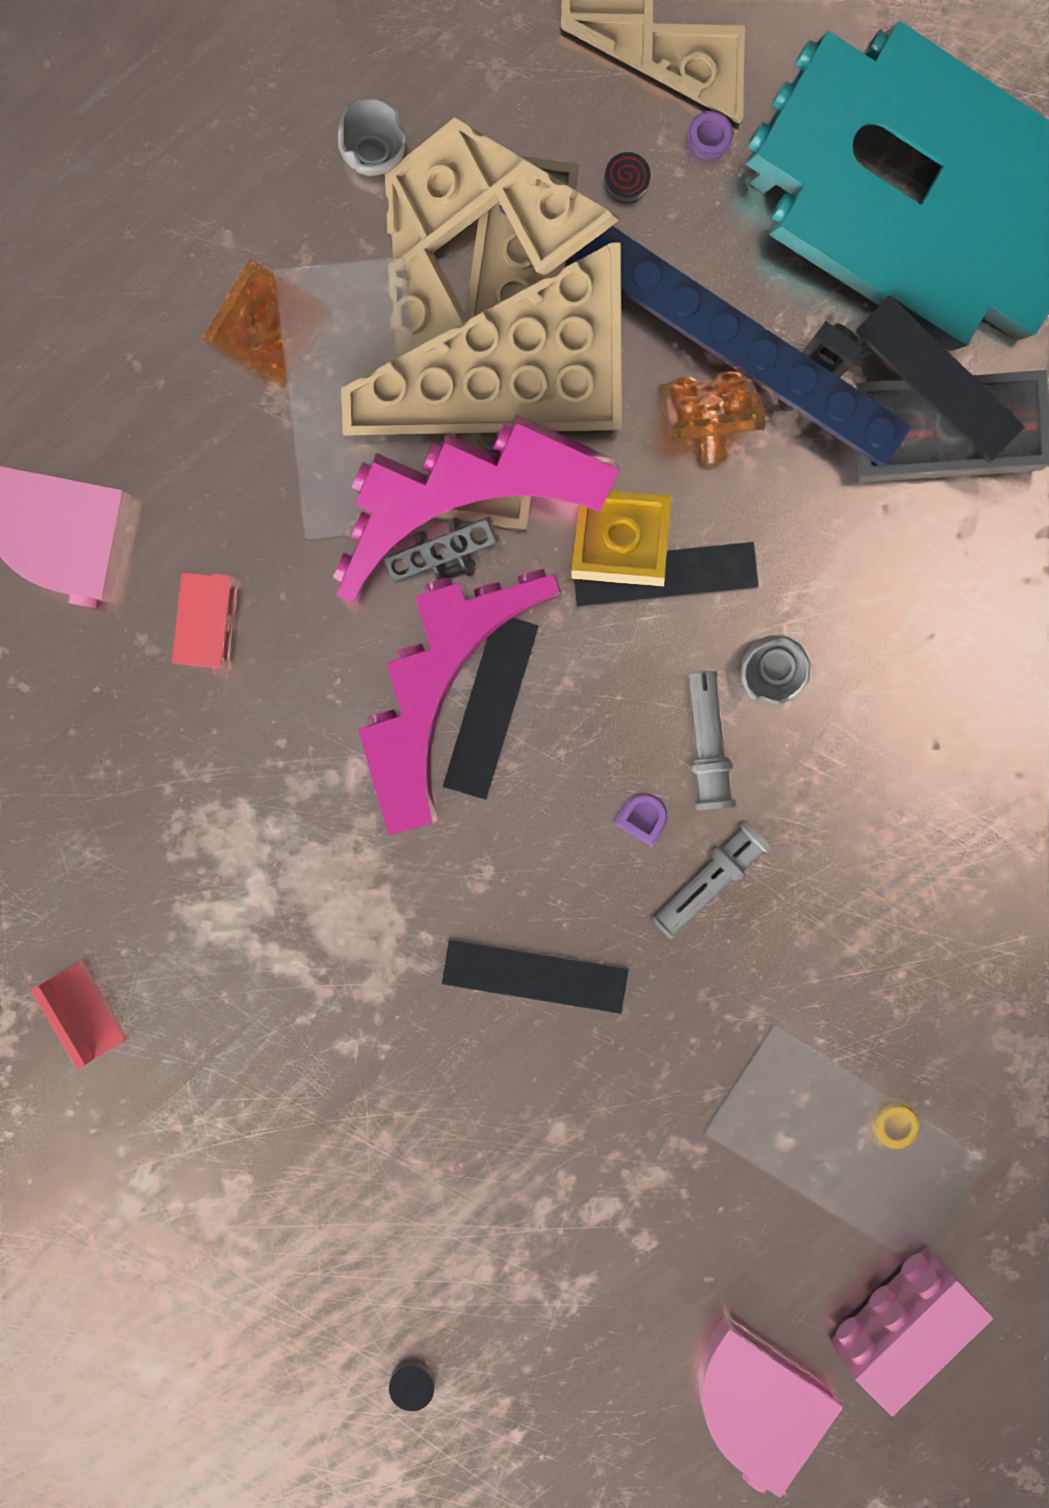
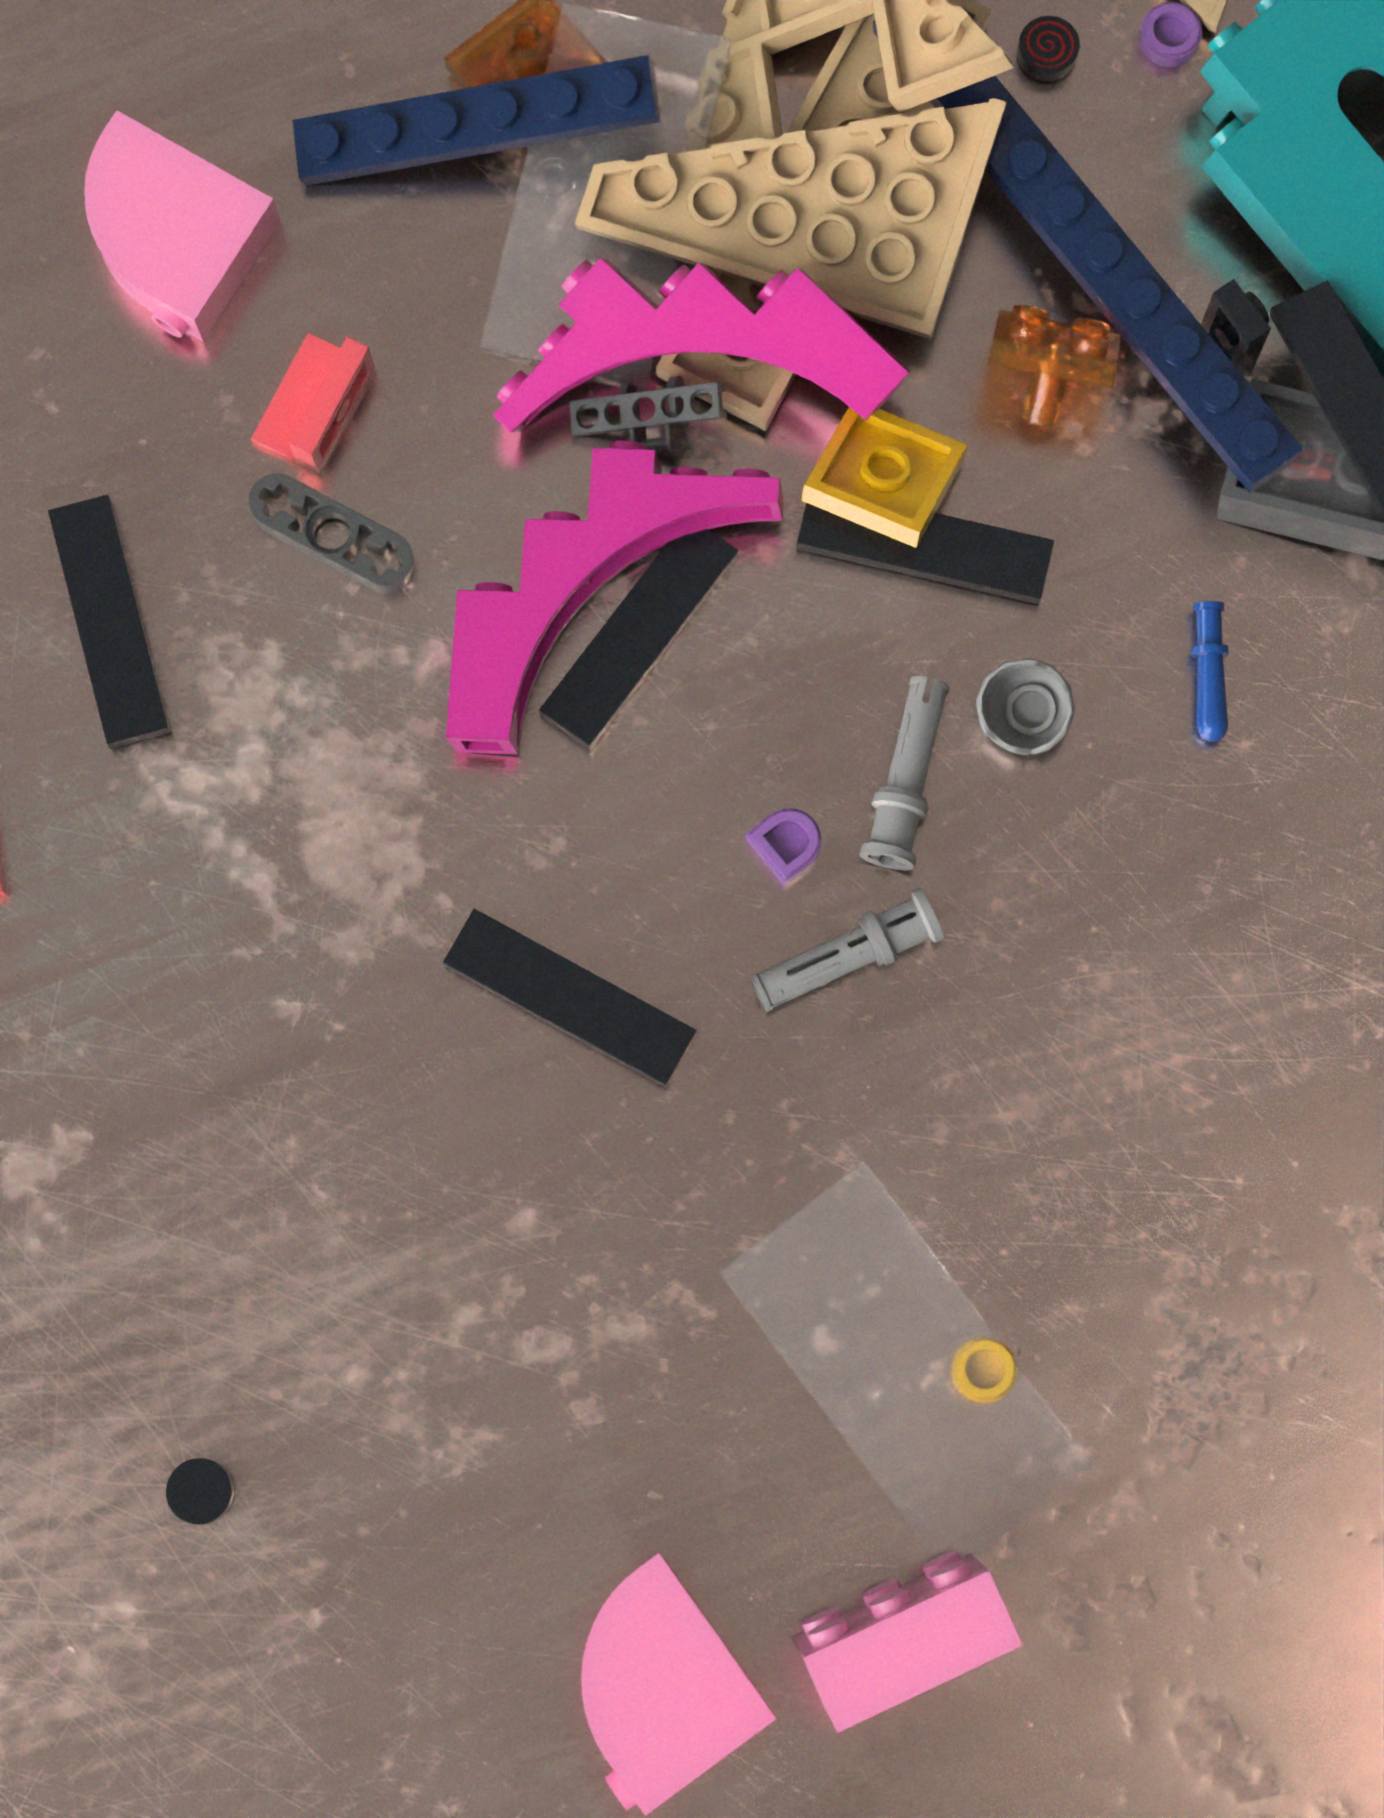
camera: 20 degrees right, 10 degrees down
none -> black tile [48,494,171,749]
none -> dark grey beam [248,473,416,594]
none -> dark blue plate [292,55,661,186]
none -> blue piece [1191,601,1229,742]

